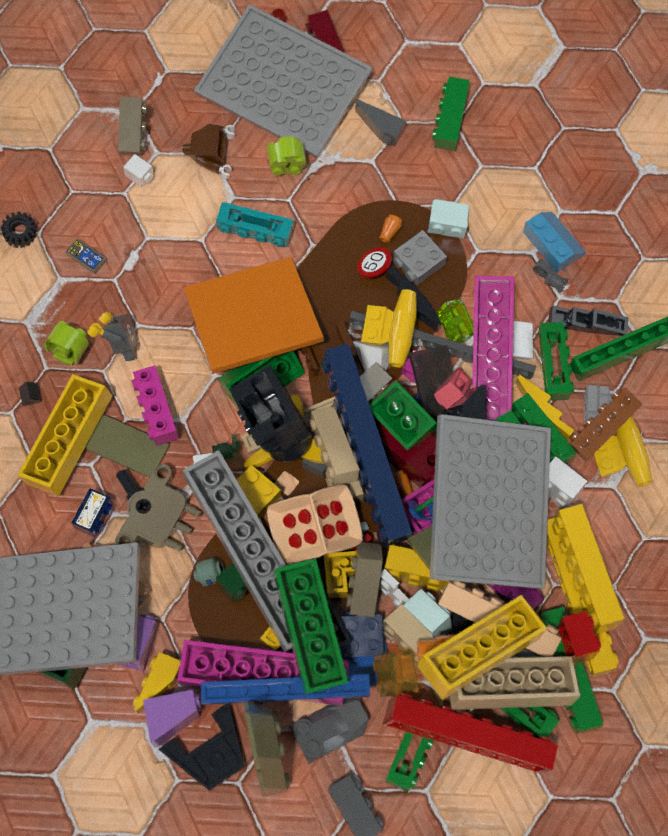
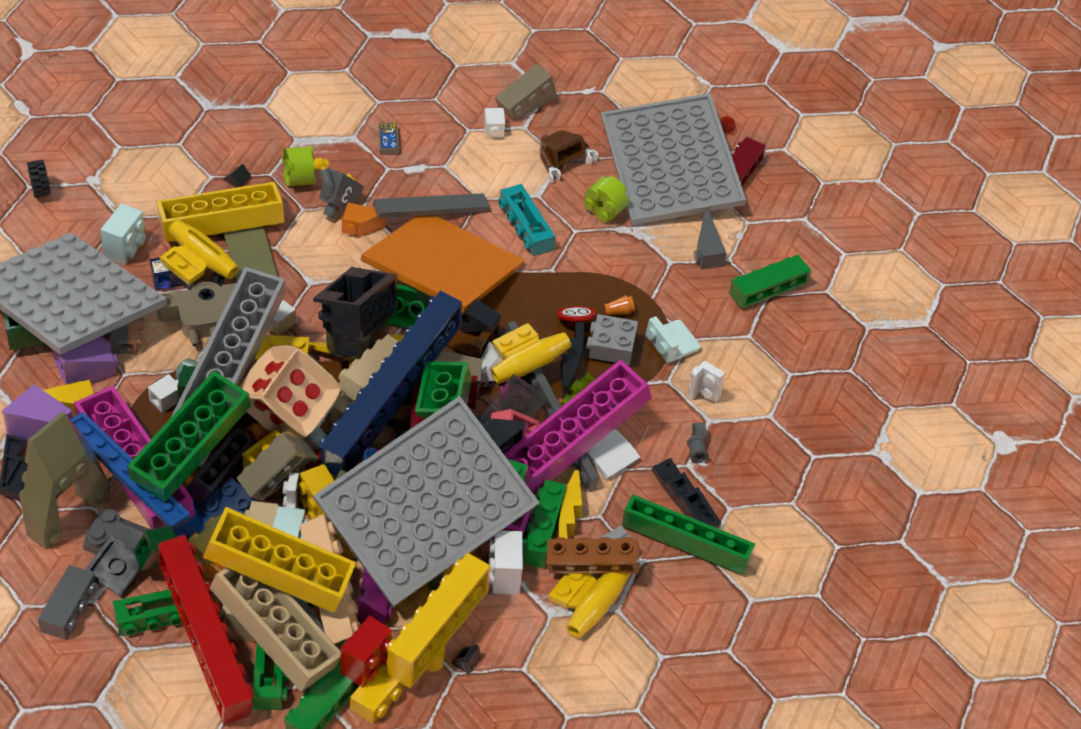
camera: 45 degrees right, 20 degrees down
black tyre [1,211,37,248] -> none
dark pink brick [131,365,178,446] -> none
clear green bracket [212,434,241,459] -> none
dark azure slope [523,212,587,273] -> none
green brick [538,322,574,401] -> none
none -> black tile [85,535,141,598]
none -> light aqua brick [101,203,146,265]
none -> dark green brick [133,525,178,571]
none -> white brick [148,374,179,413]
none -> yellow plate [160,220,239,285]
none -> orange slope [342,203,386,237]
none -> dark grey tile [373,193,490,218]
none -> black slope [452,645,481,674]
none -> black slope [460,300,502,332]
none -> white bracket [688,361,725,403]

